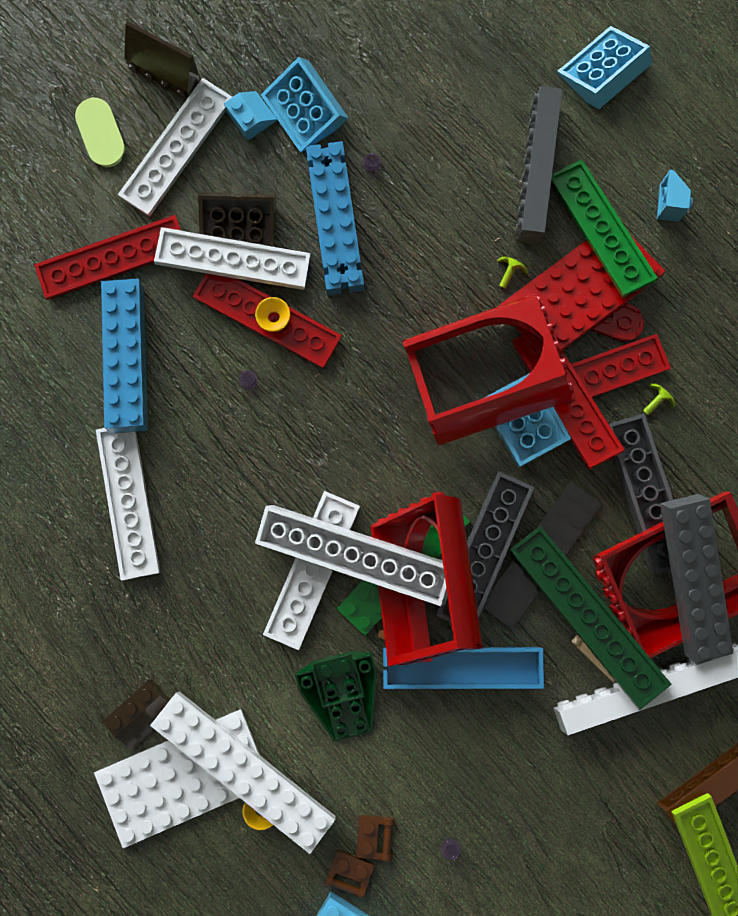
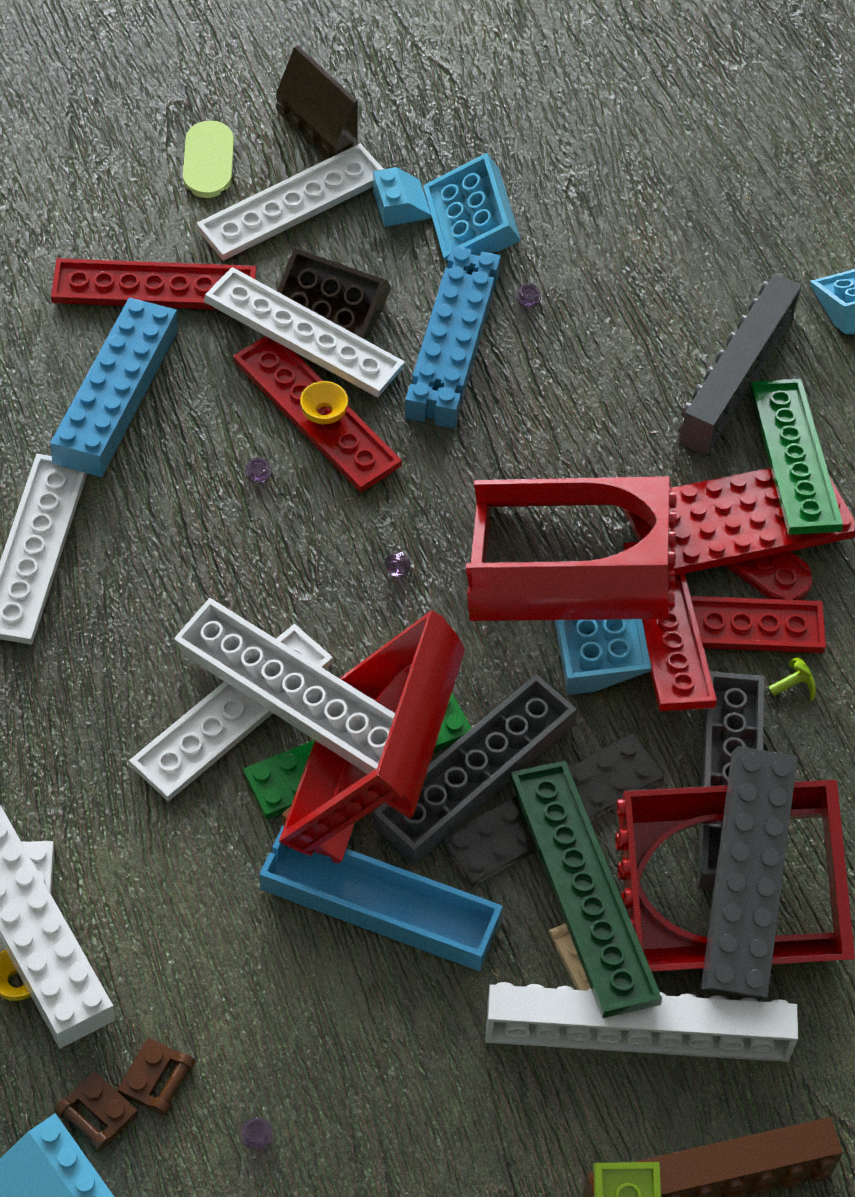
camera: 15 degrees right, 25 degrees down
dark green wedge [295,651,377,742] -> none
lime plant [497,256,528,289] -> none
none -> clear purple plate [385,552,411,578]

